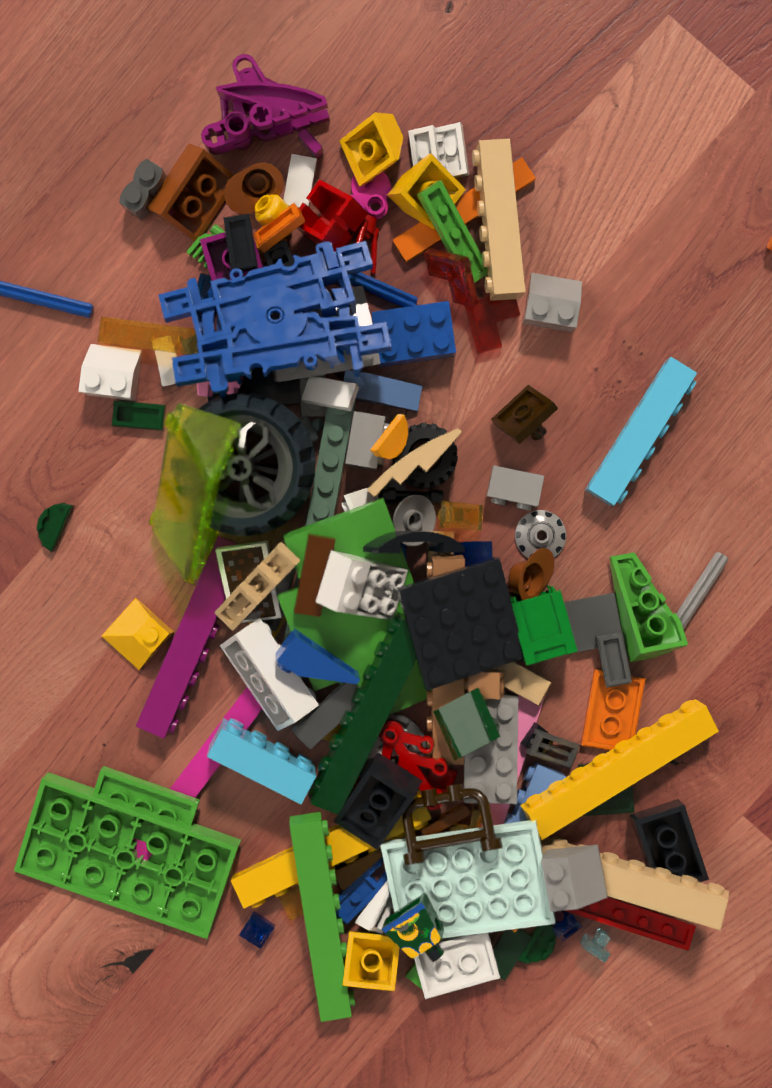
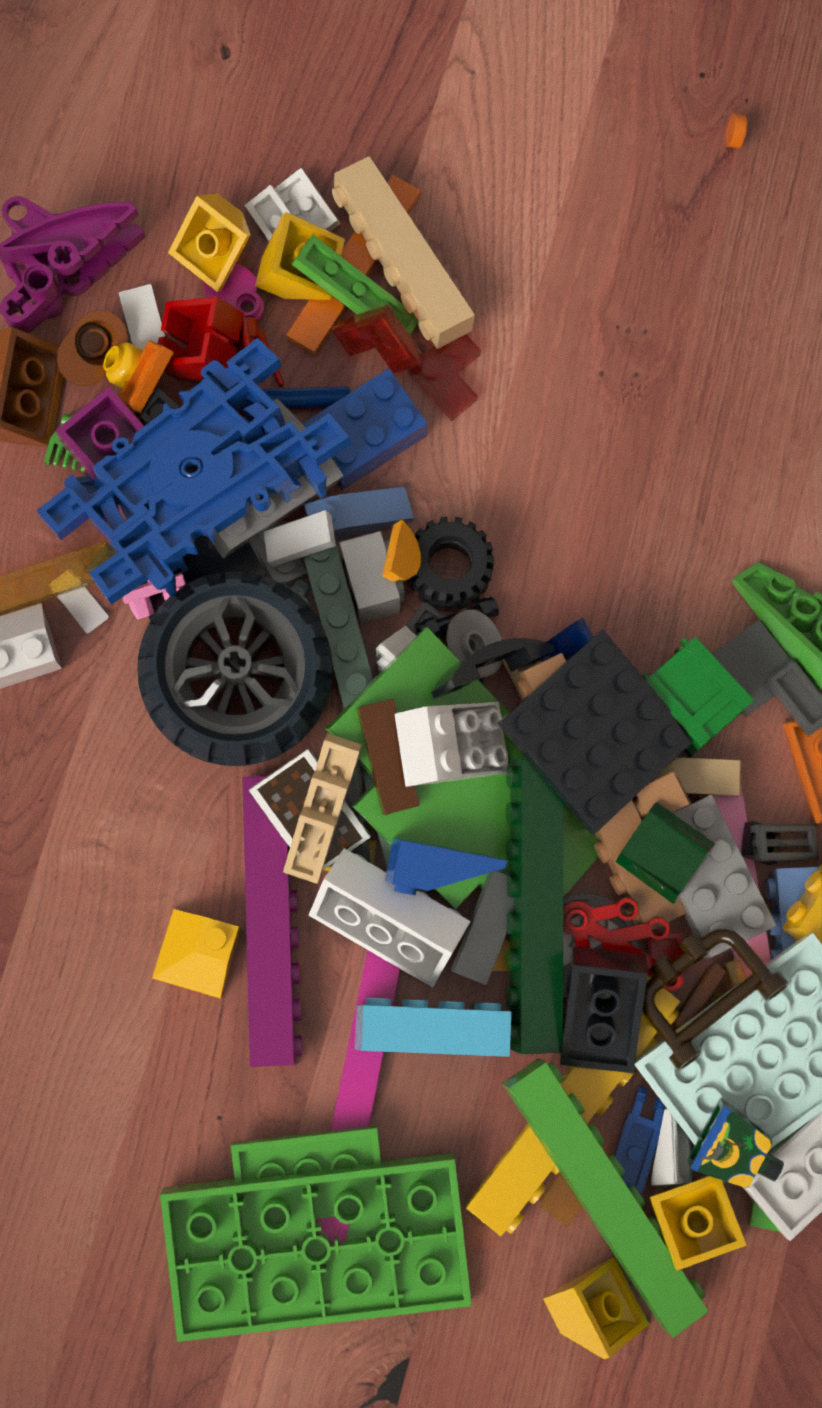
camera: 30 degrees left, 10 degrees down
dark green tile [36,503,74,552] -> none
dark green tile [111,400,166,431] -> none
clear neon green windscreen [149,403,241,585] -> none
black tile [223,214,258,270] -> none
clear blue tile [239,911,275,949] -> none
magenta tile [298,128,323,160] -> none
dark brown slope [335,847,383,891] -> none
tan slope [367,429,462,498] -> none
clear yellow tile [438,501,483,531] -> none
light grey brick [486,465,544,511] -> none
dark brown tile [491,385,558,444] -> none
dark orange piece [507,548,554,600] -> none
light grey dish [515,510,566,558] -> none
light grey slope [522,273,582,333] -> none
medium azure brick [585,357,697,506] -> none
none -> yellow slope [543,1257,650,1359]

